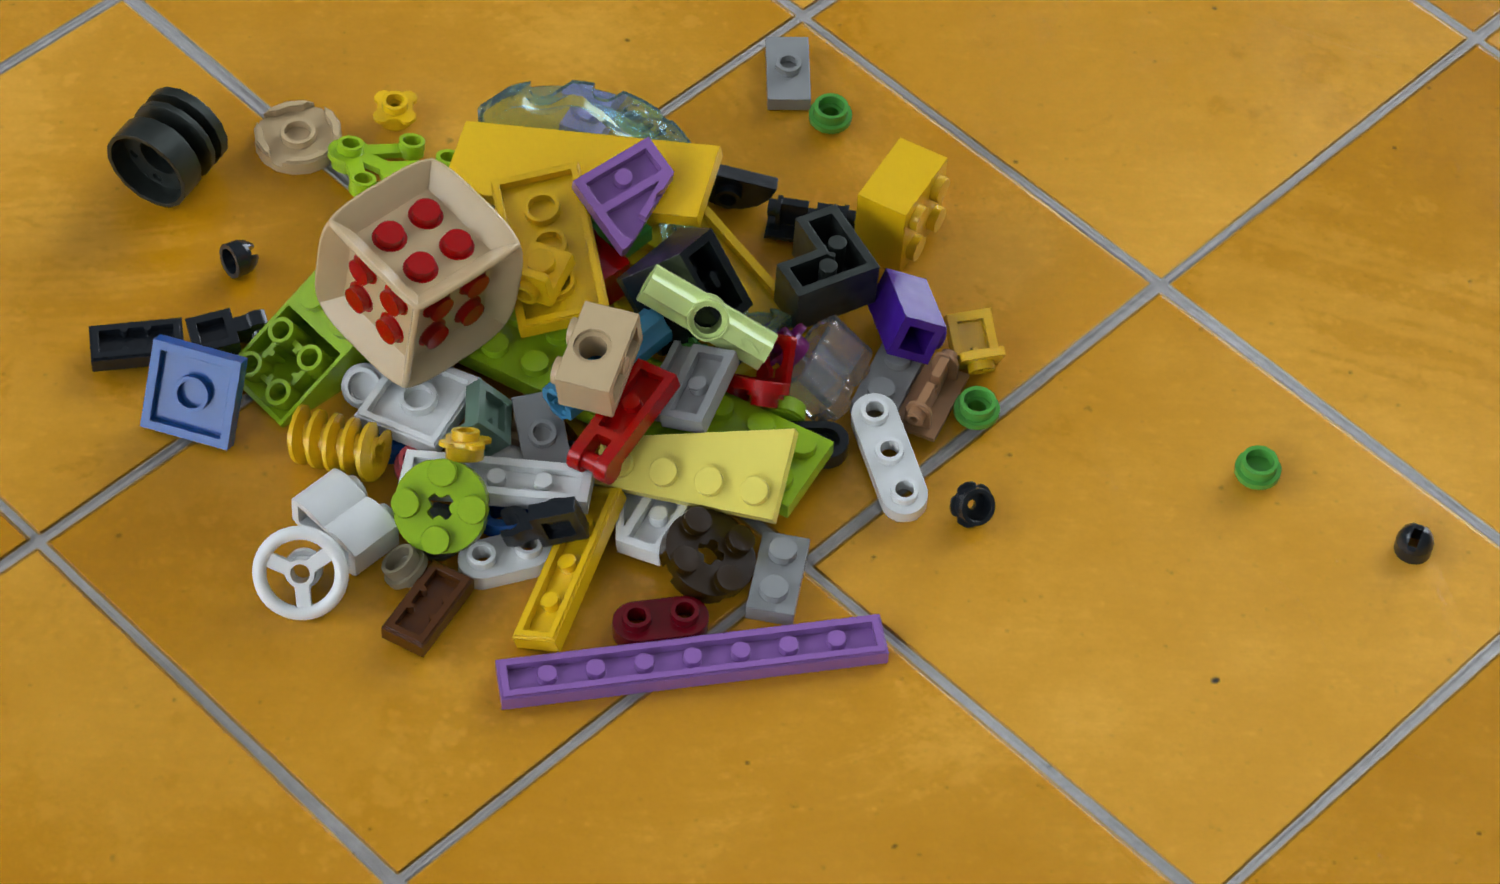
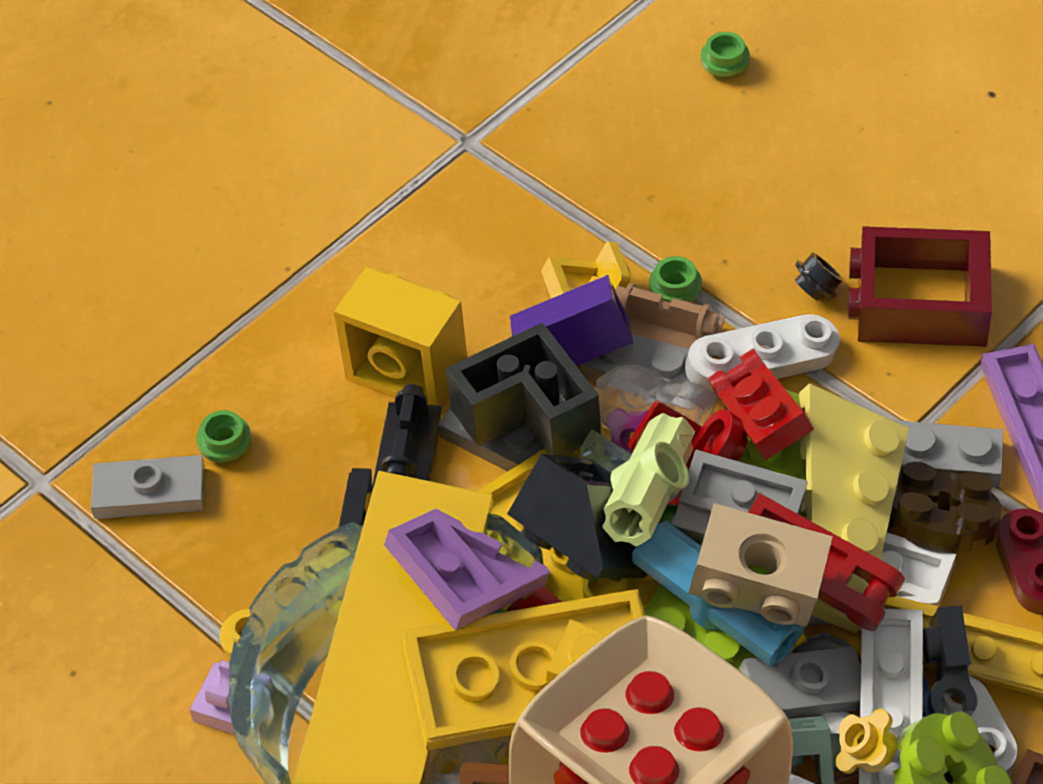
camera: 85 degrees left, 0 degrees up
none -> red plate [707,348,814,461]
none -> dark red window [848,226,992,347]

